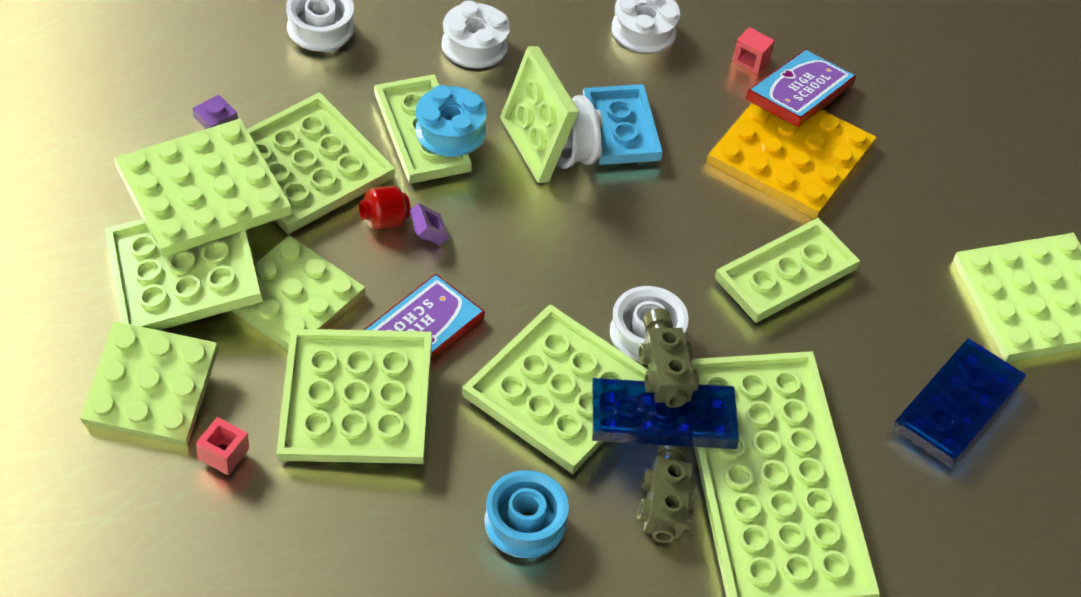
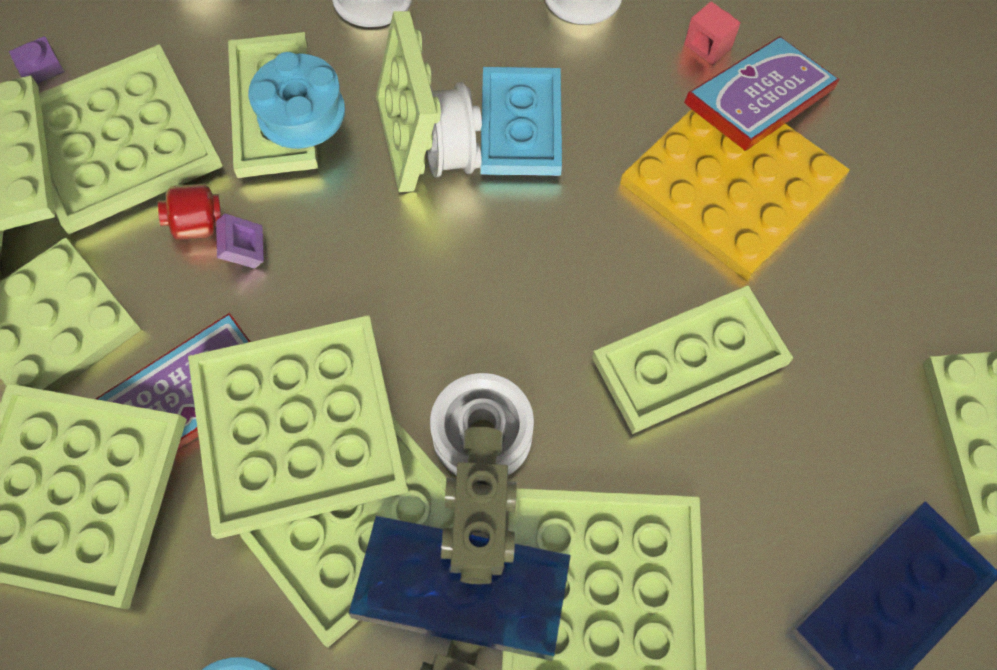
camera: 15 degrees right, 15 degrees up
none -> yellowish green plate [188,315,409,539]

